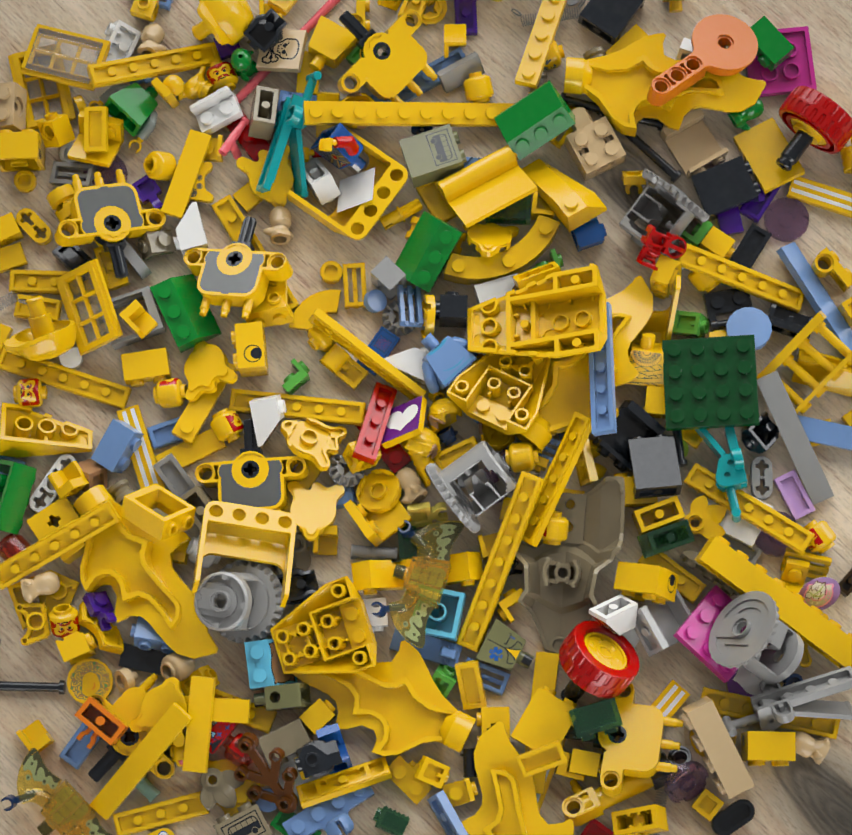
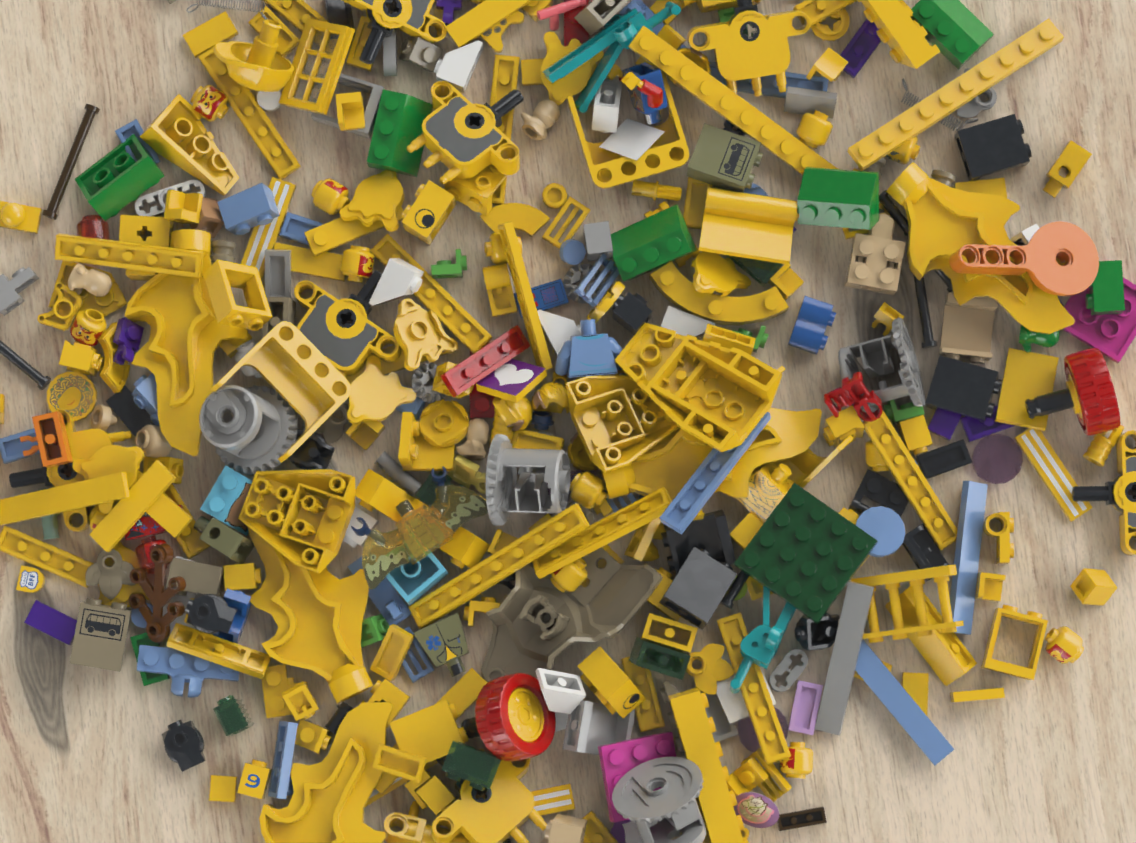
camera: 40 degrees right, 5 degrees up
yellow brick [121,347,172,387] -> none
yellow wedge [522,159,607,232] -> none
bright green bracket [672,310,709,338] -> none

